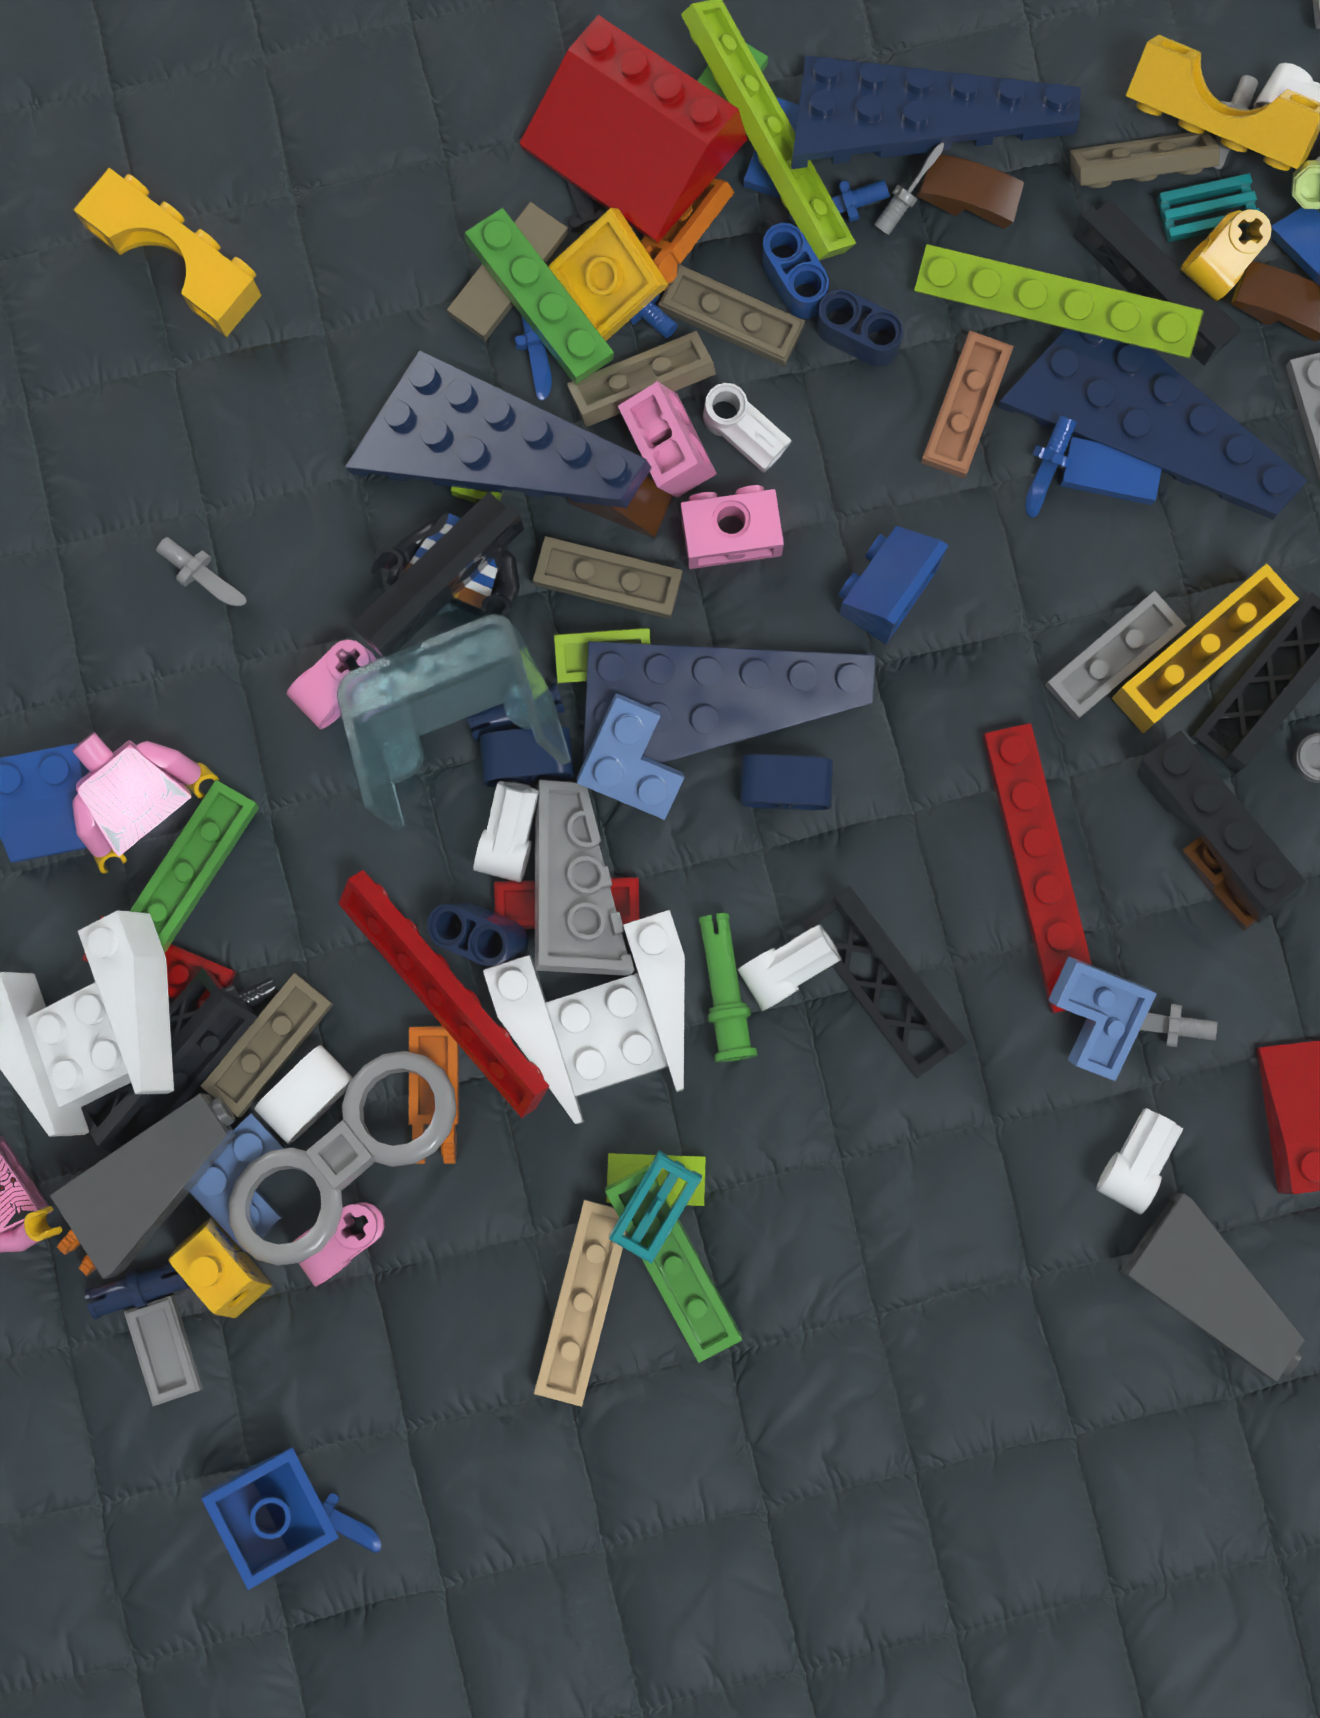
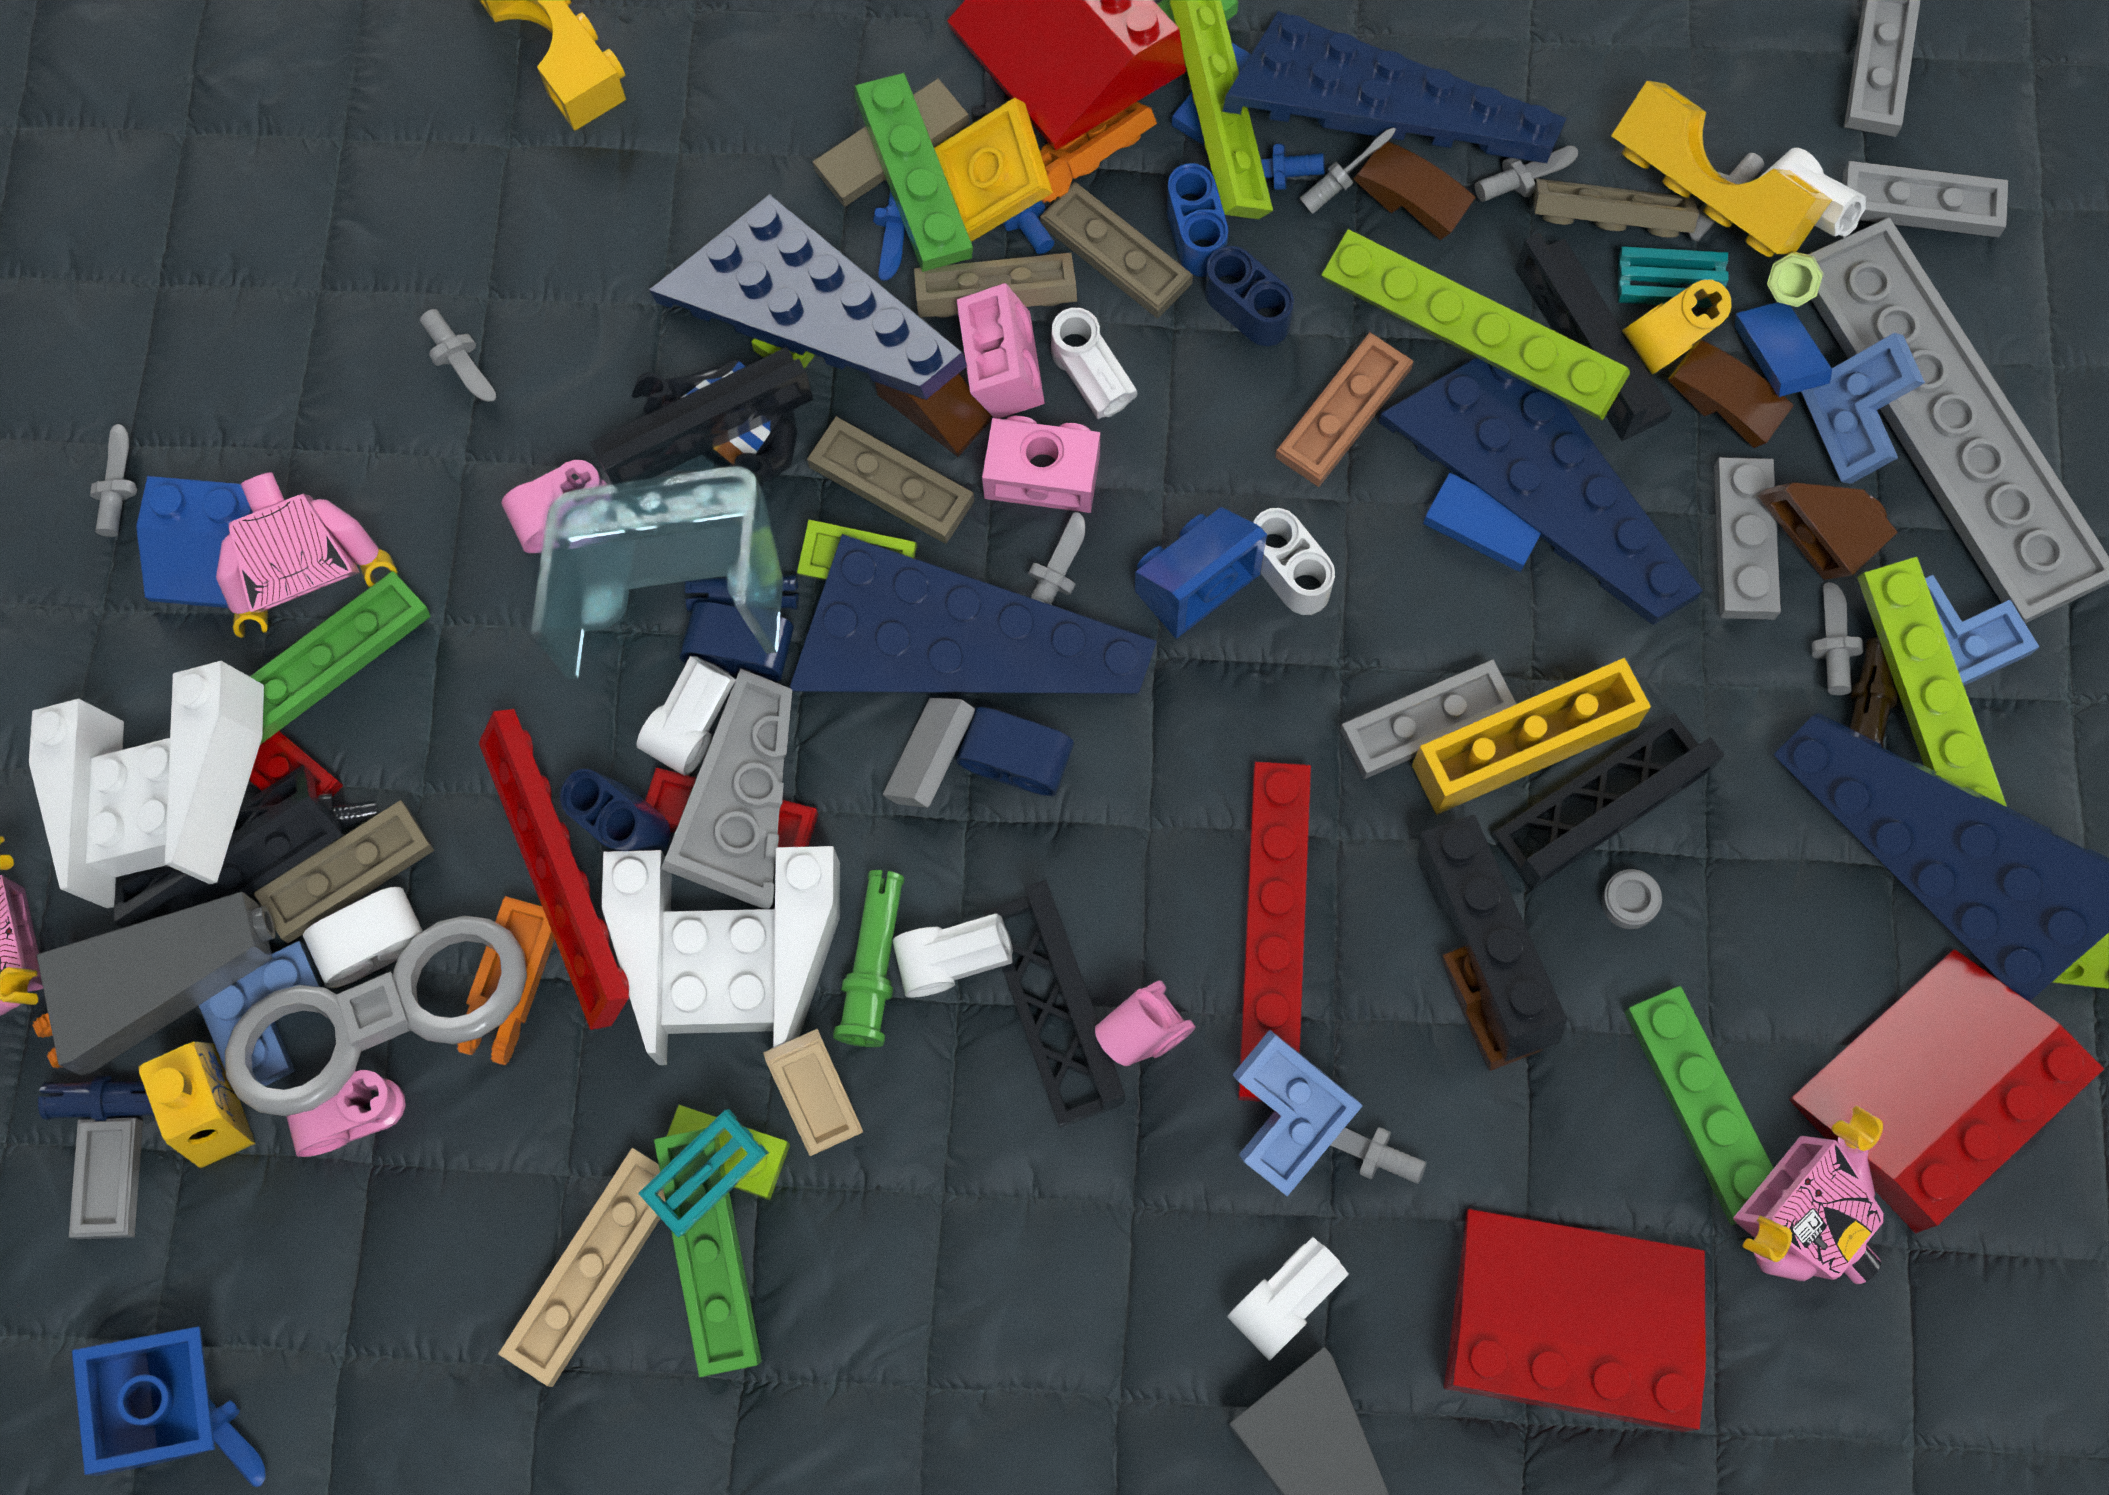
camera: 15 degrees right, 10 degrees down
medium blue plate [577,693,685,820] -> none
blue piece [1025,415,1077,518] -> none
none -> tan tile [763,1029,863,1156]
none -> light grey tile [883,698,975,808]
none -> light grey piece [1028,512,1085,605]
none -> bright pink piece [1095,981,1196,1066]
none -> white beam [1254,508,1335,615]
none -> light grey piece [1475,146,1578,202]

